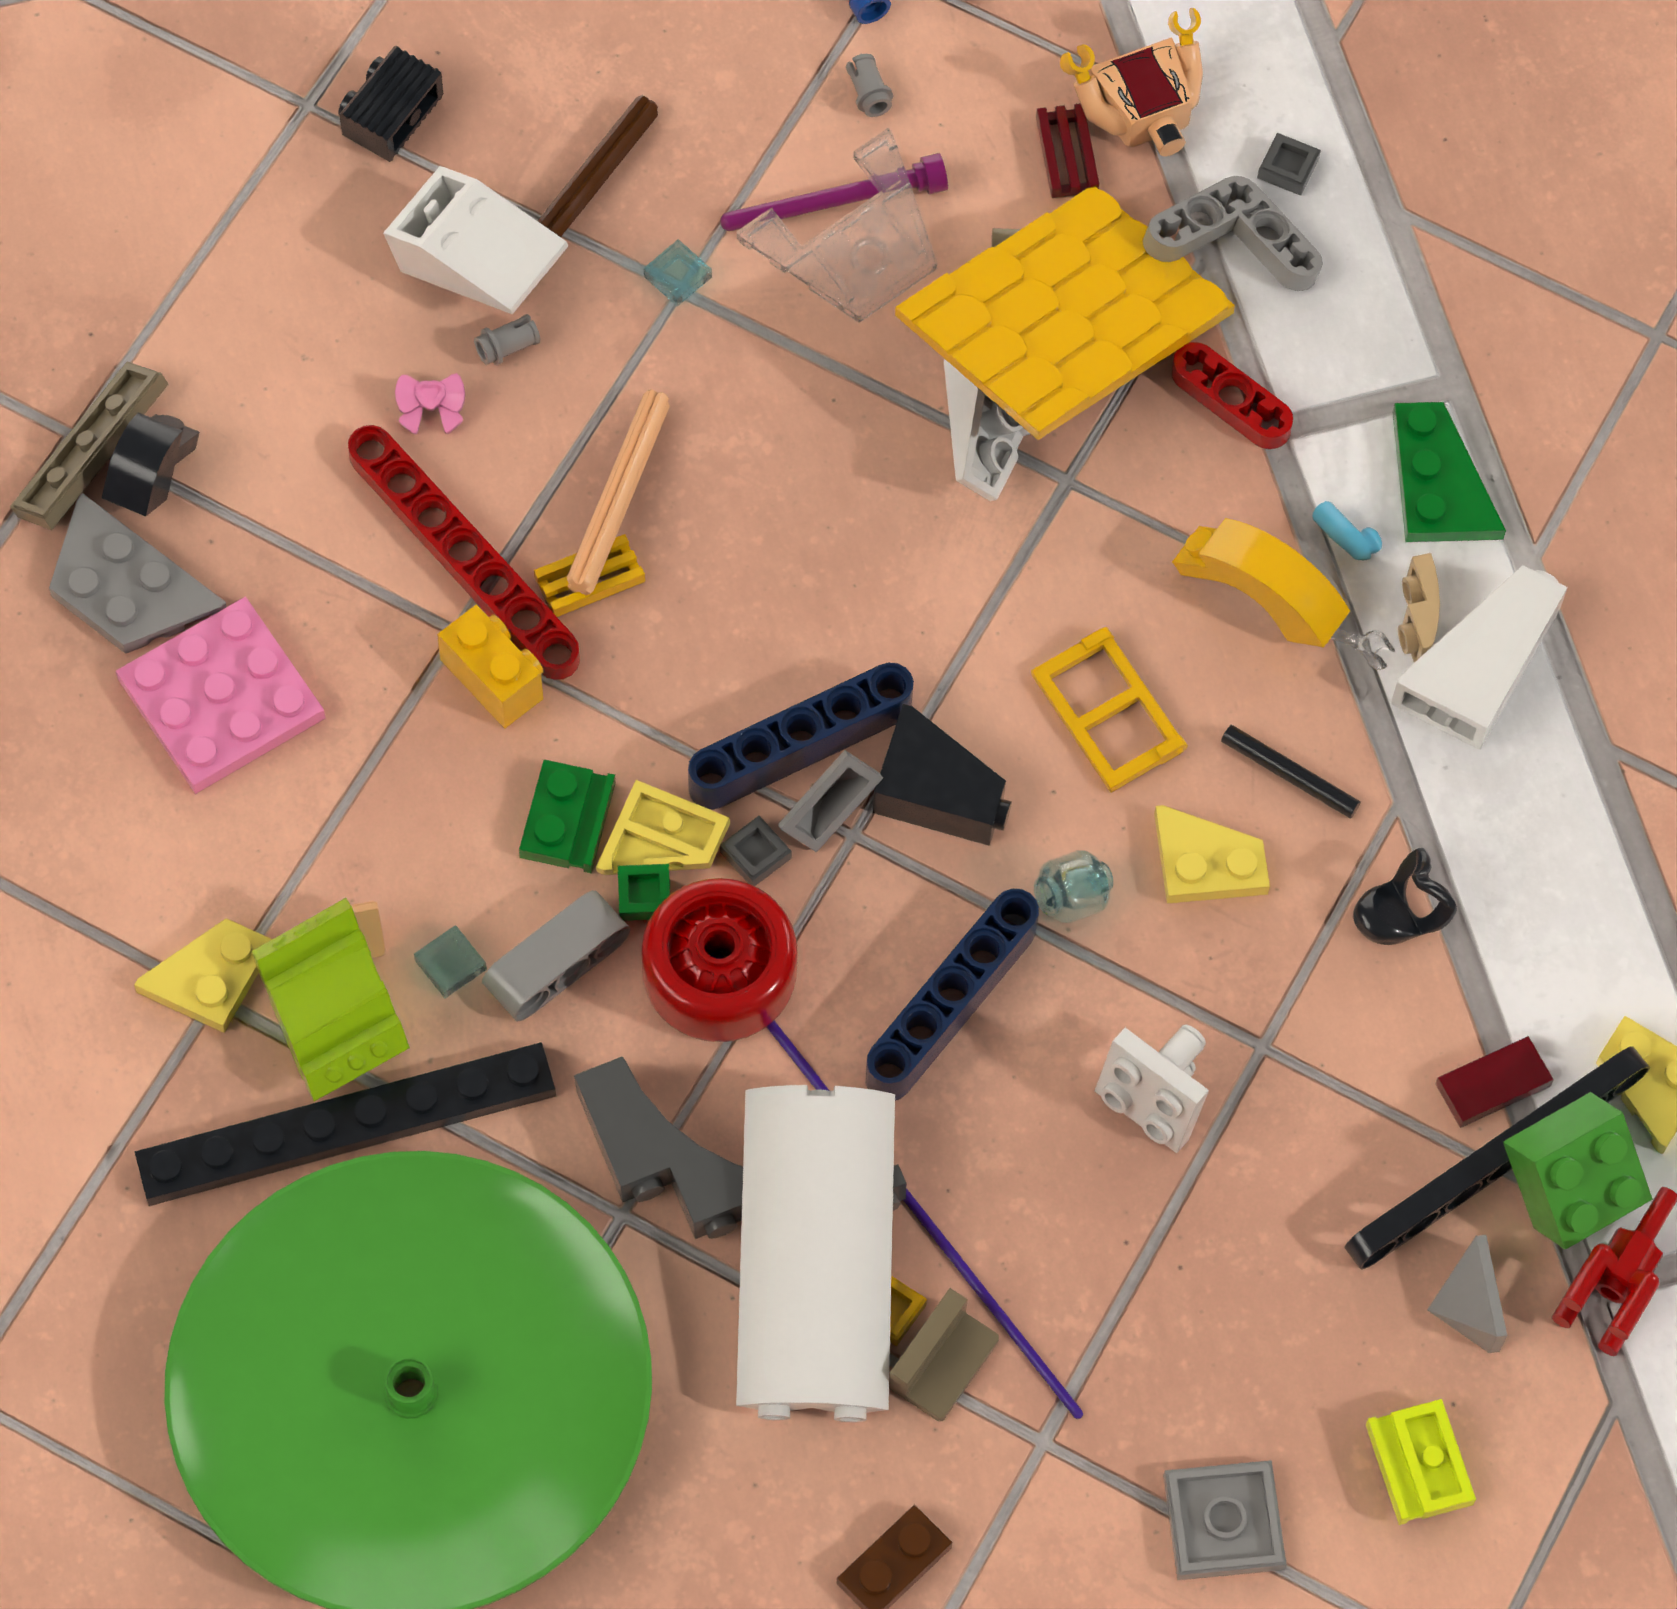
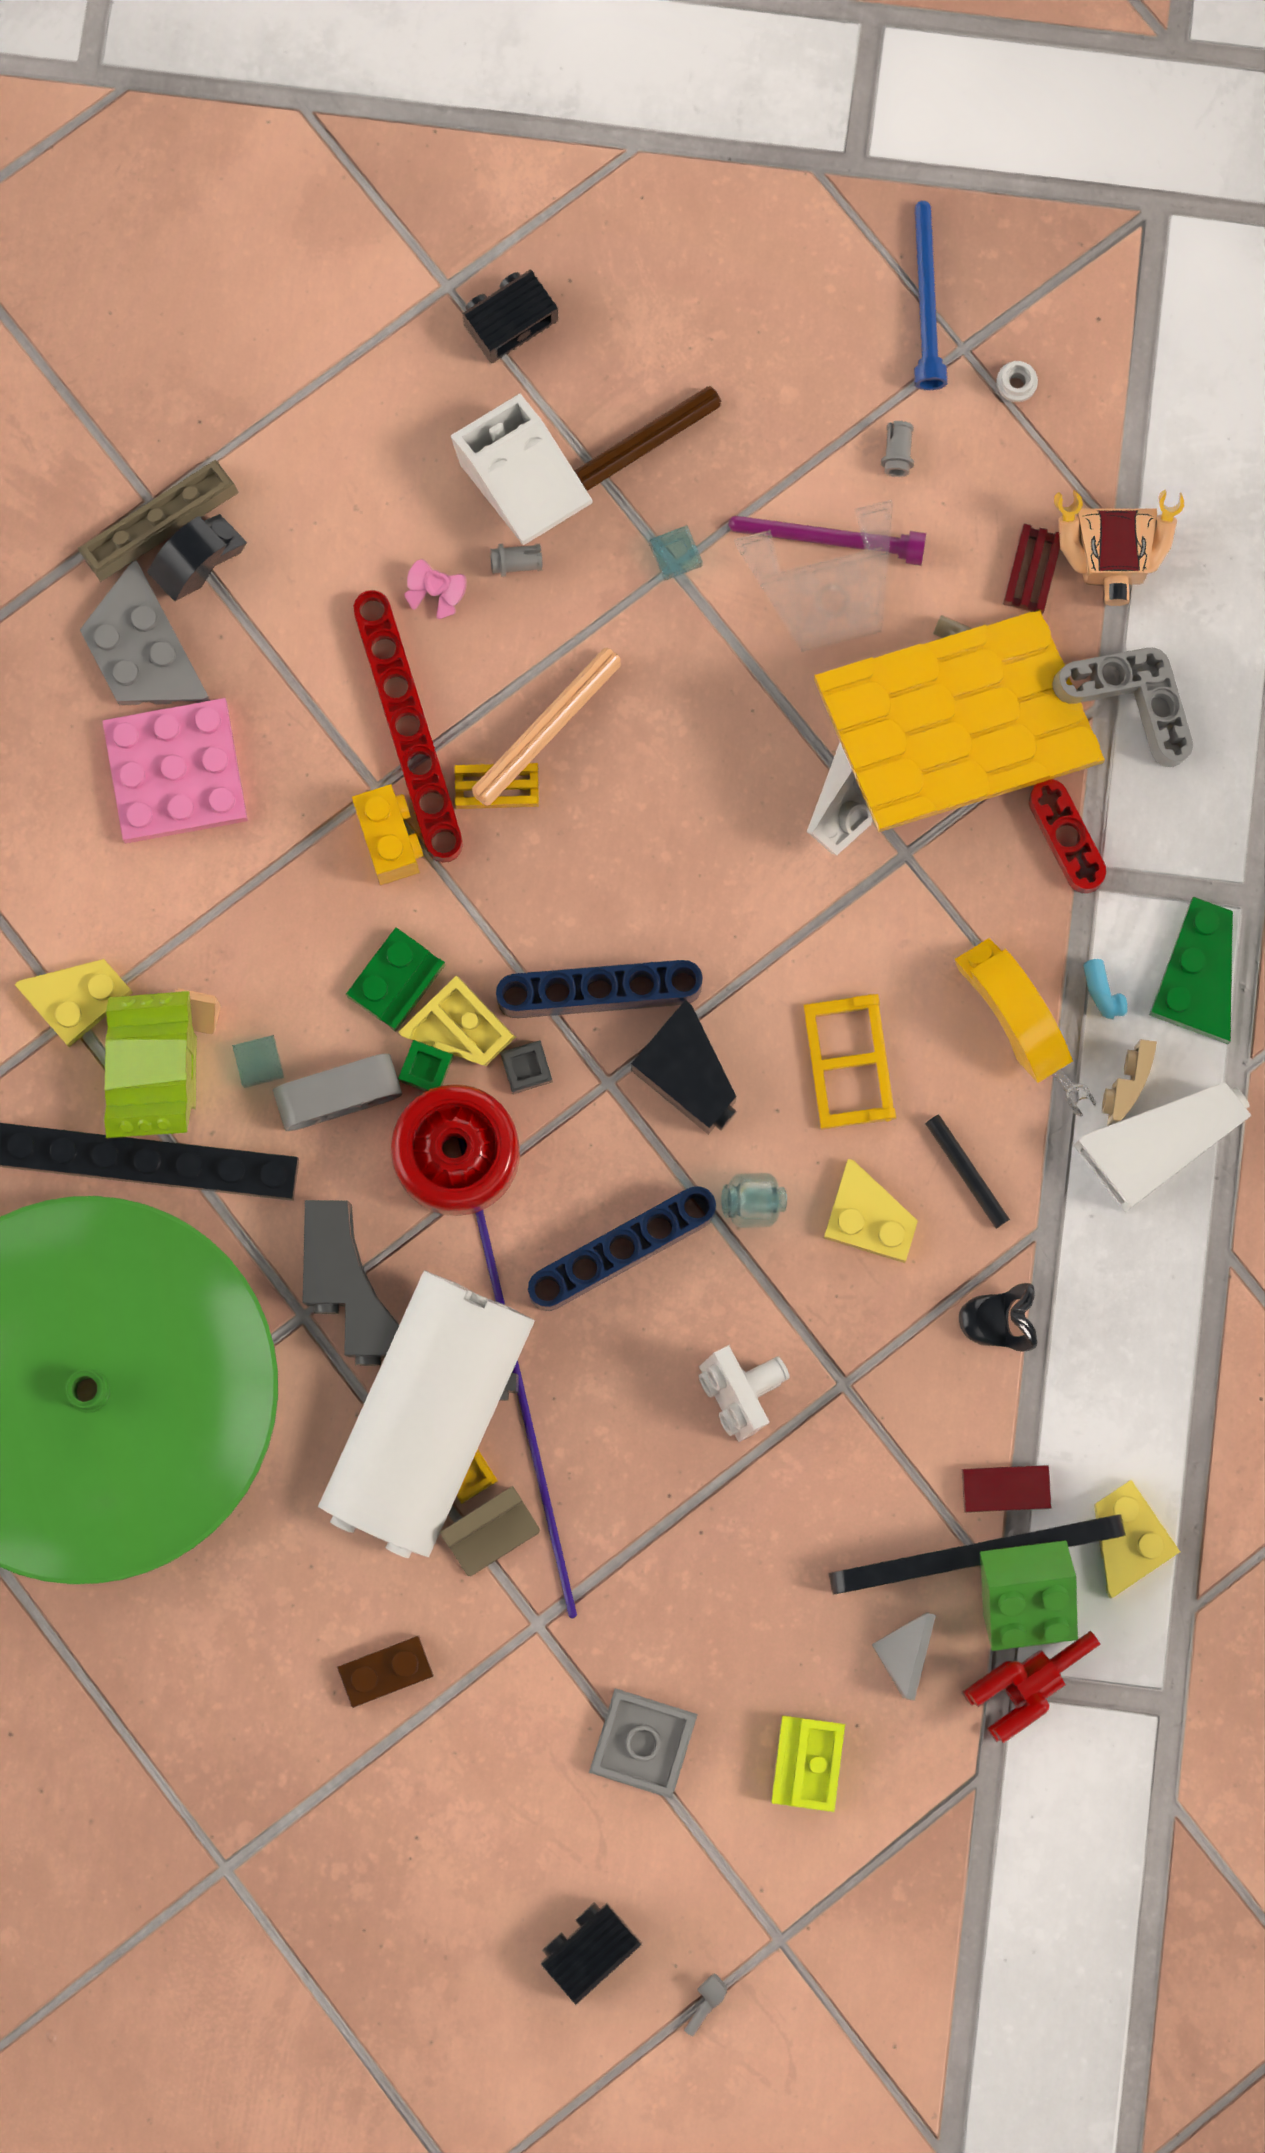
camera: 25 degrees right, 15 degrees up
light grey slope [778,750,883,852] -> none
dark grey tile [1257,133,1321,196] -> none

